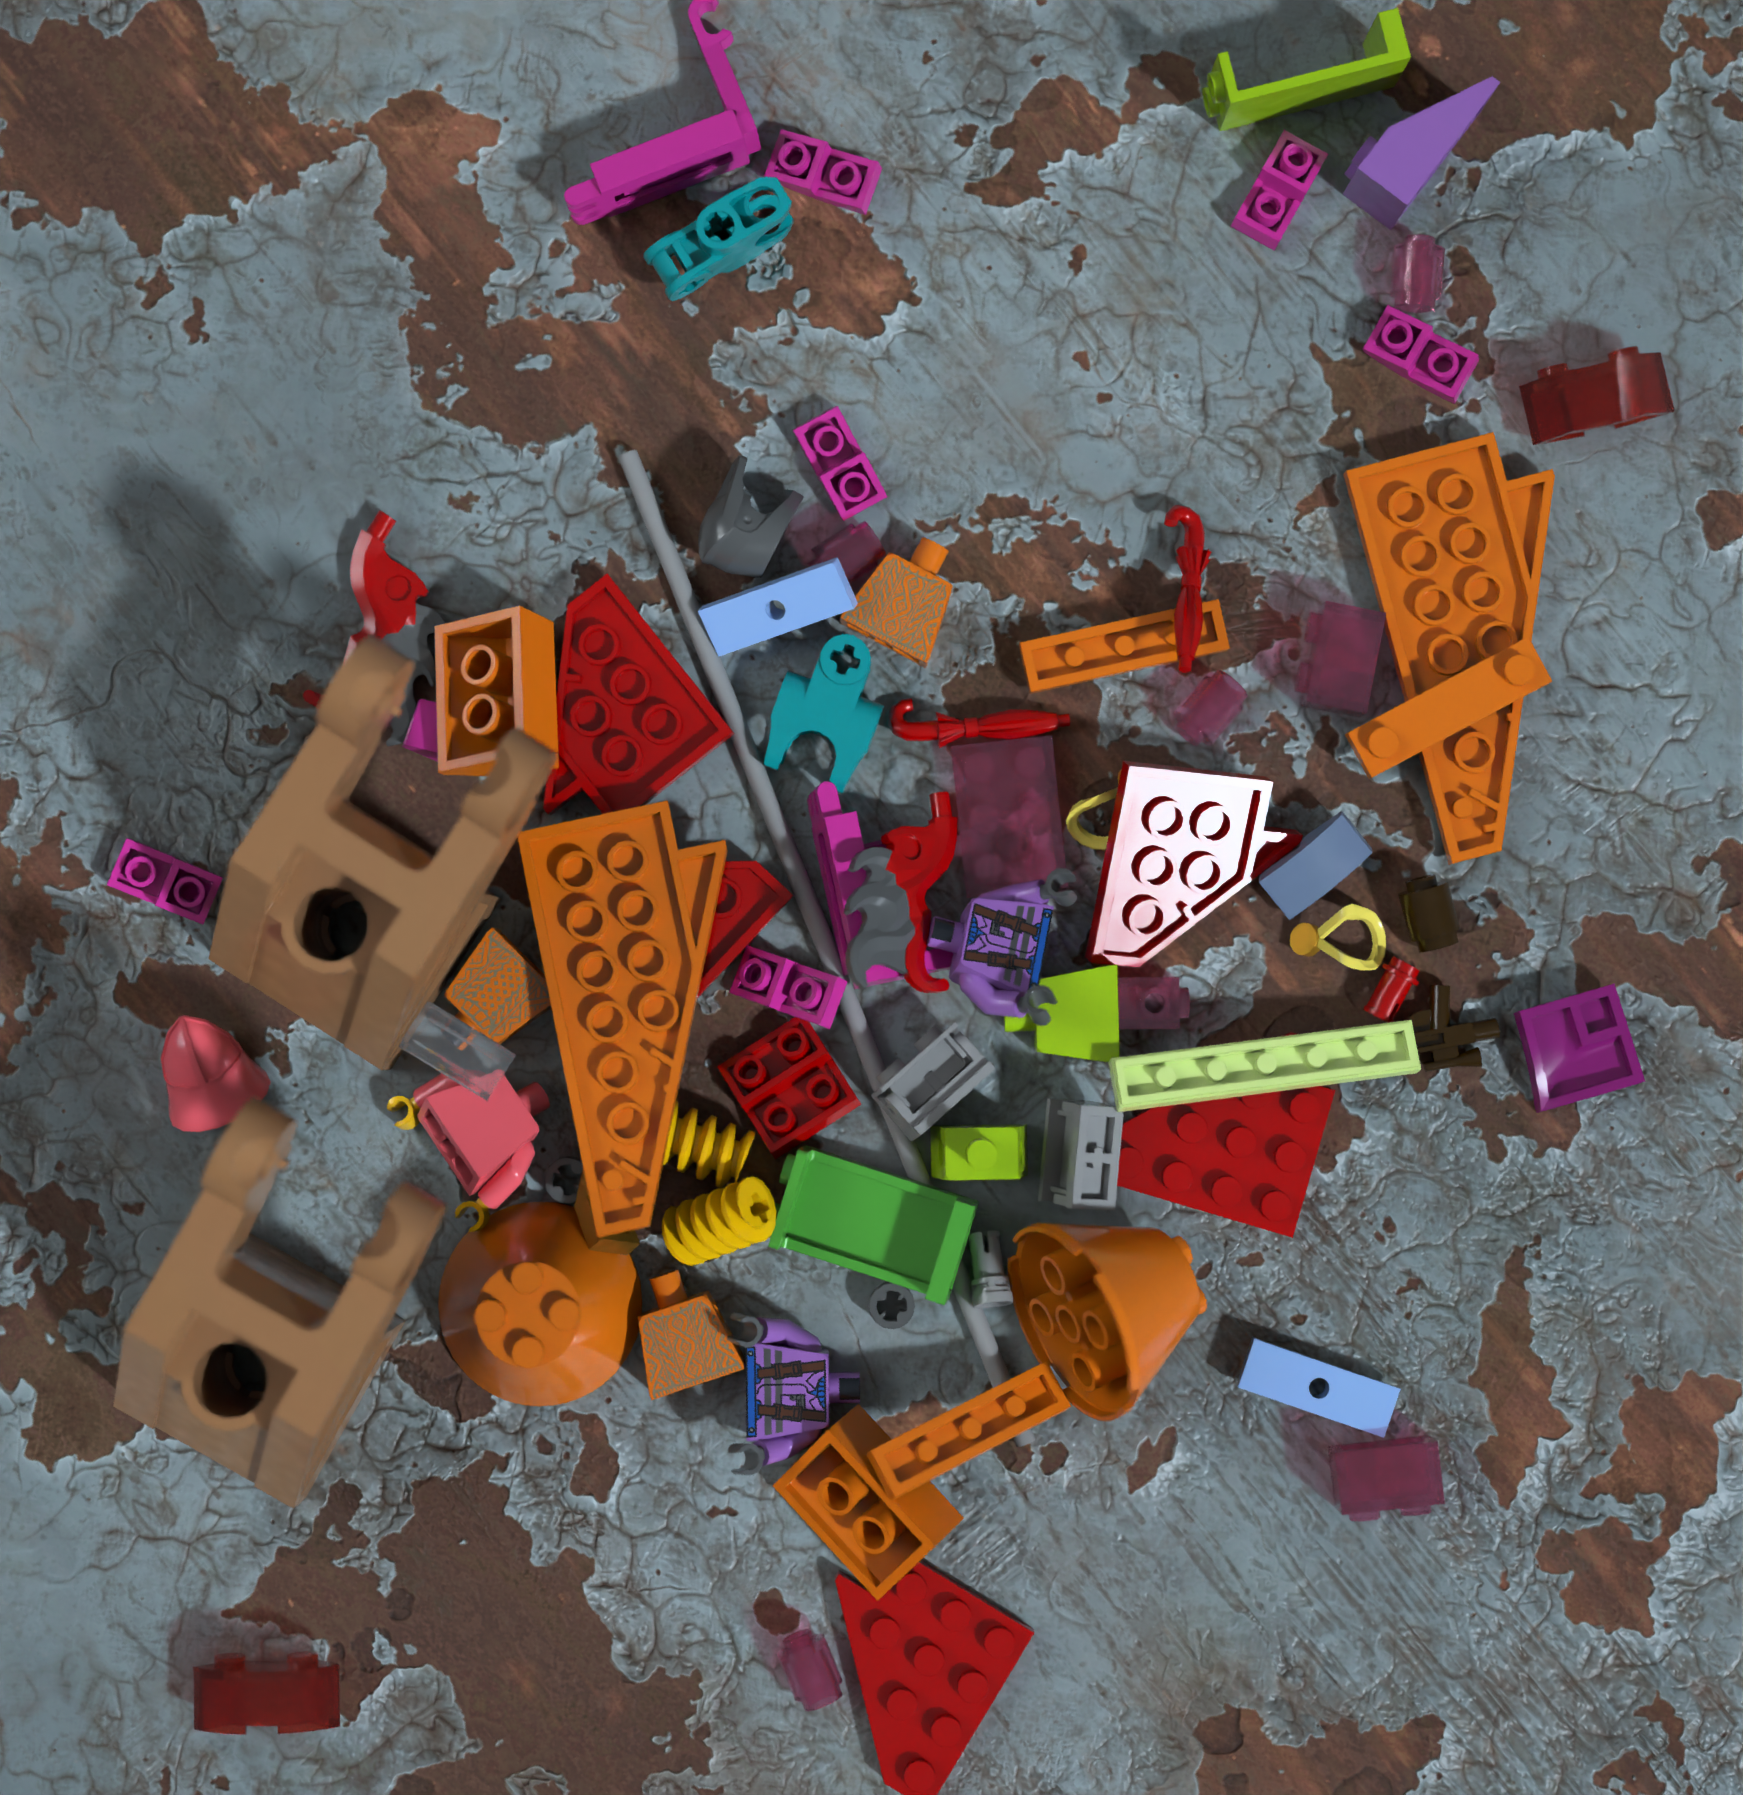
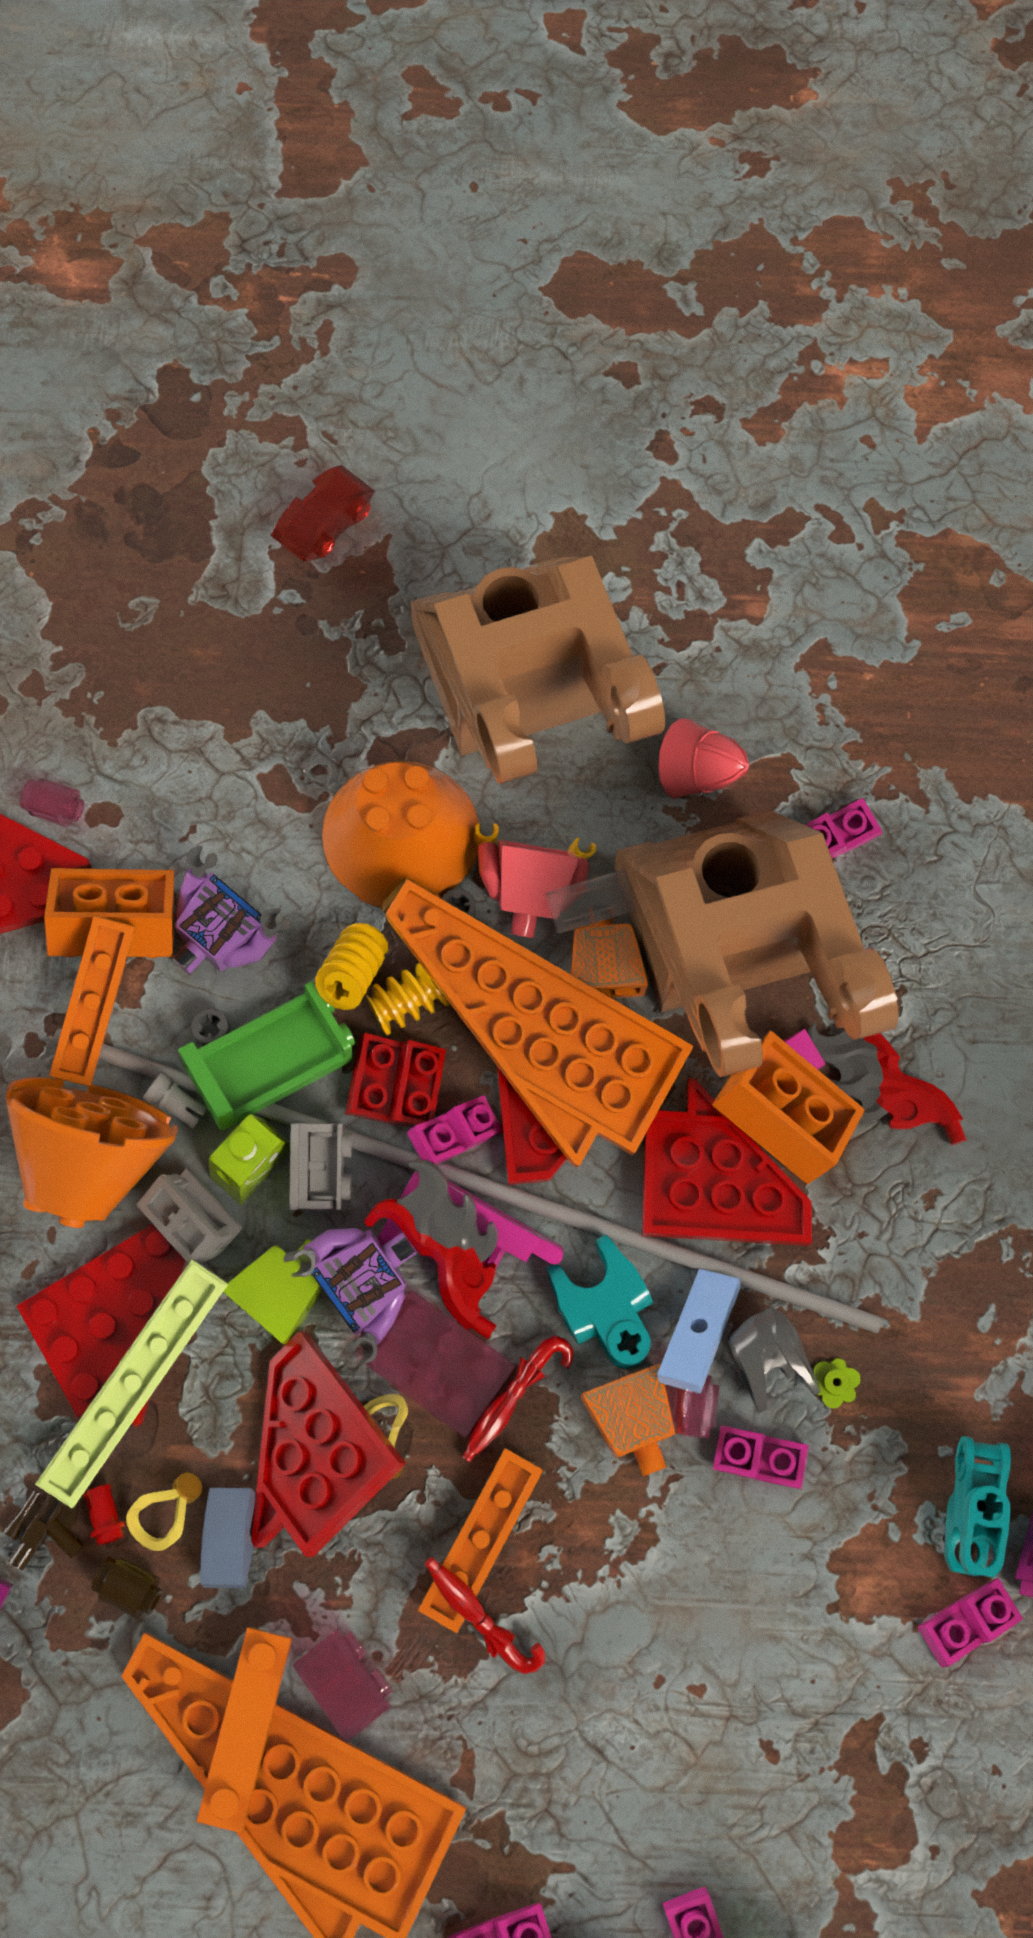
camera: 125 degrees right, 15 degrees down
orange torso [638,1269,746,1400] -> none
clear pink brick [1118,977,1190,1029] -> none
clear pink brick [1173,670,1248,747] -> none
none -> lime plant [813,1358,860,1409]

